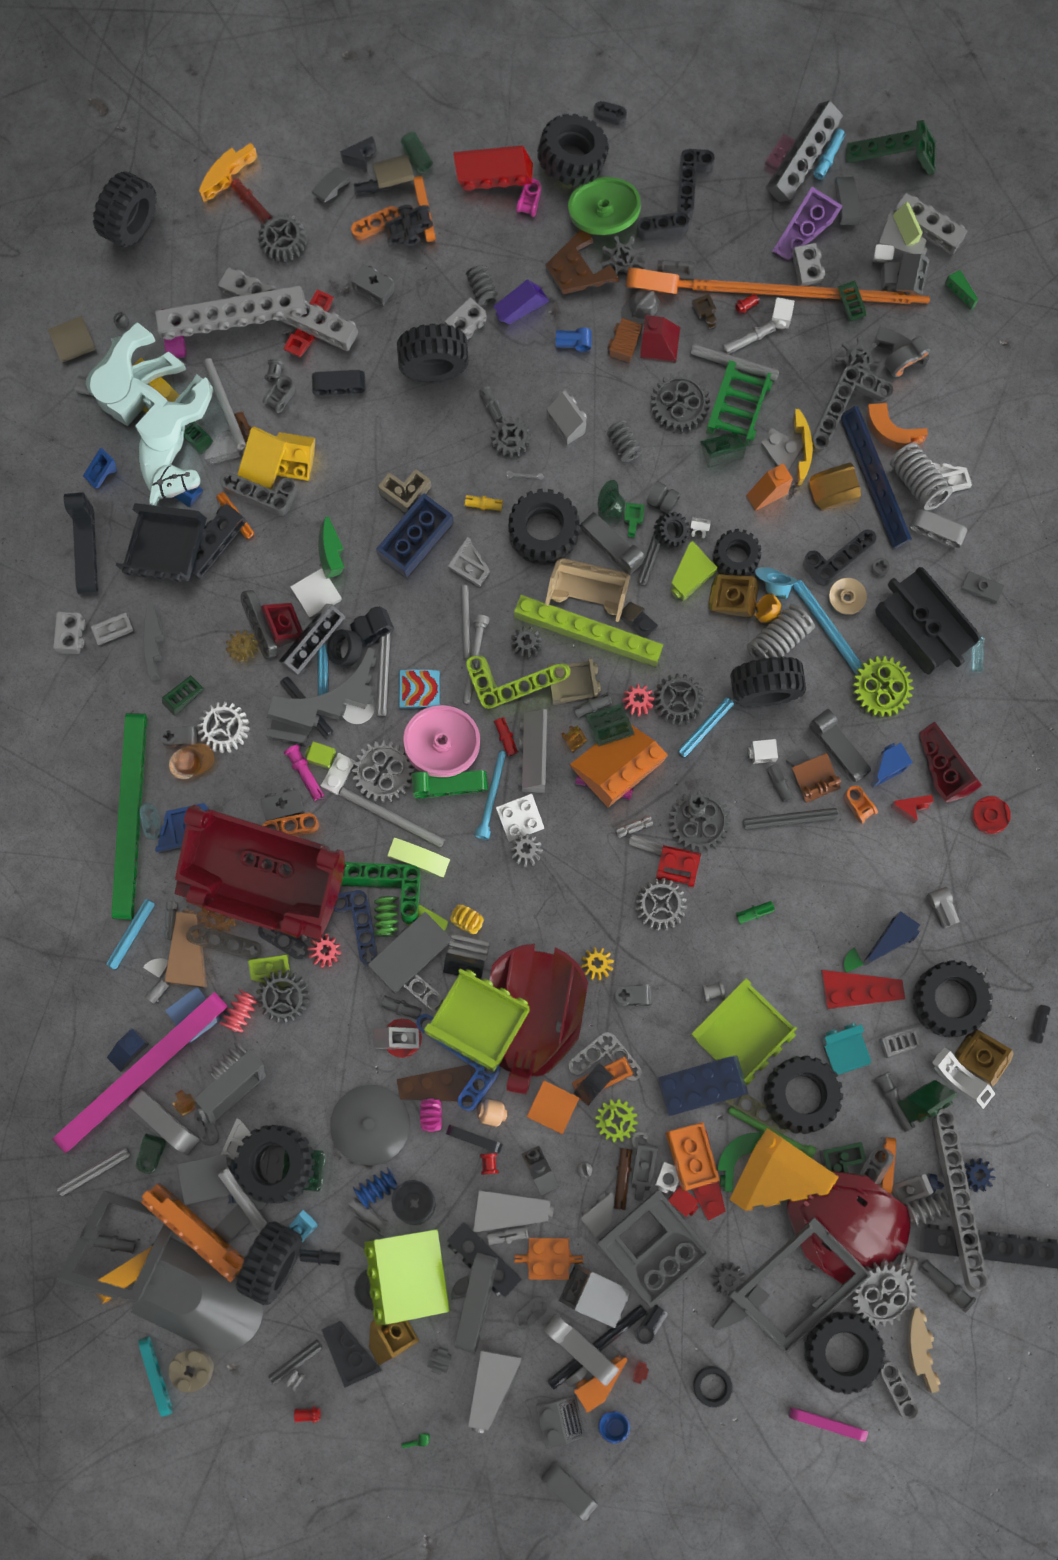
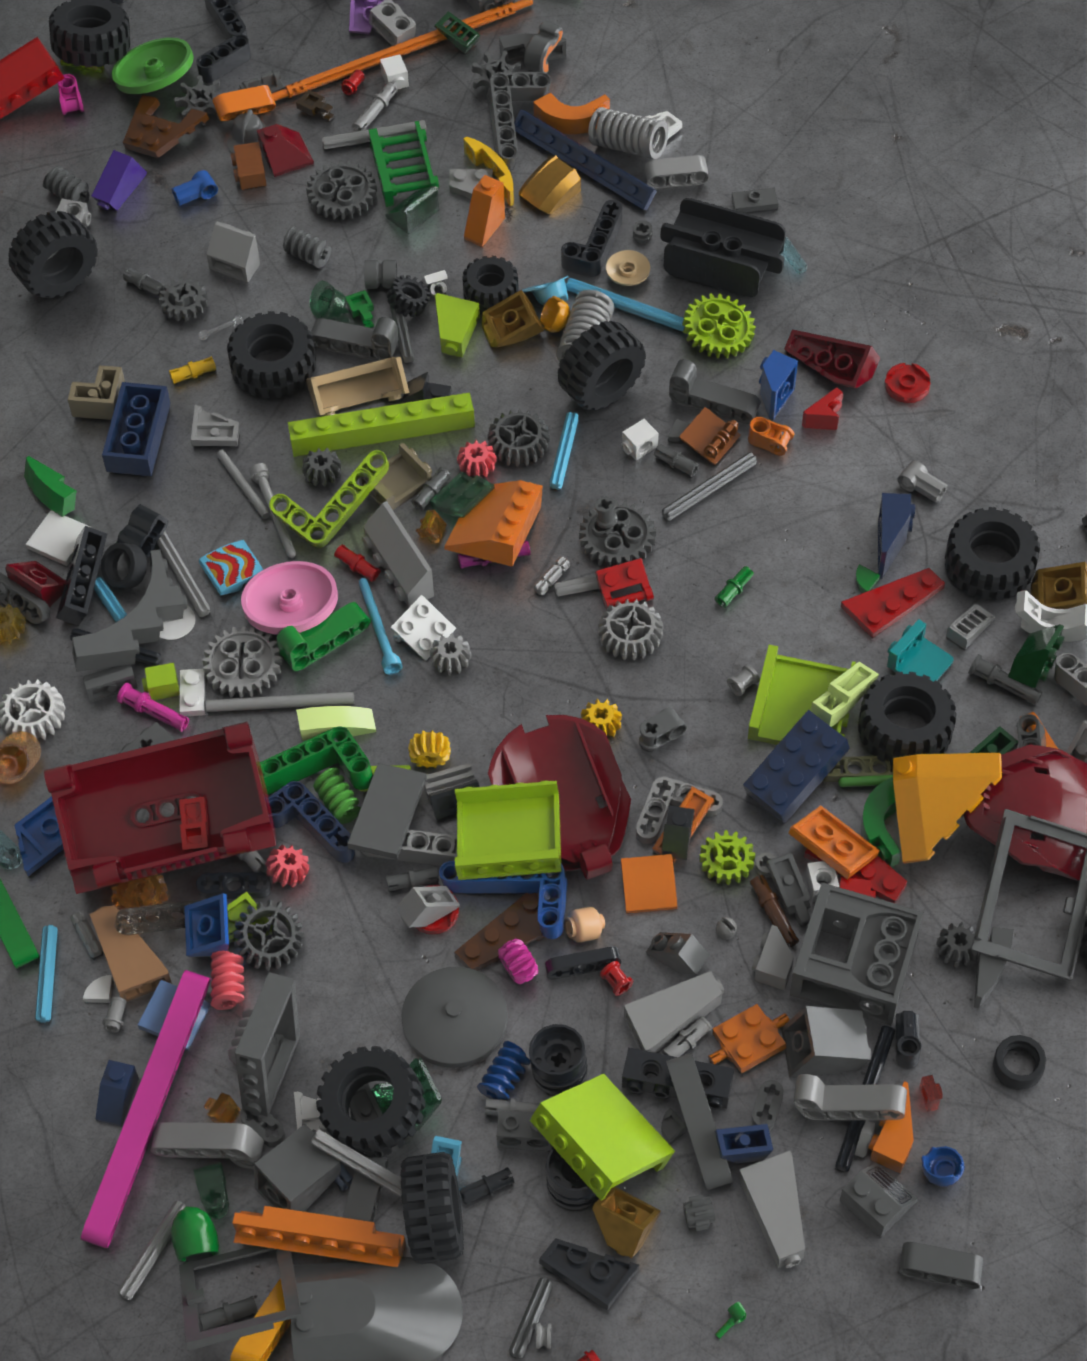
camera: 30 degrees left, 20 degrees down
none -> green piece [171,1206,219,1262]
none -> red slope [179,797,209,850]
none -> blue slope [184,893,229,957]
none -> dark blue slope [715,1124,773,1163]
none -> yellowish green slope [810,661,879,727]

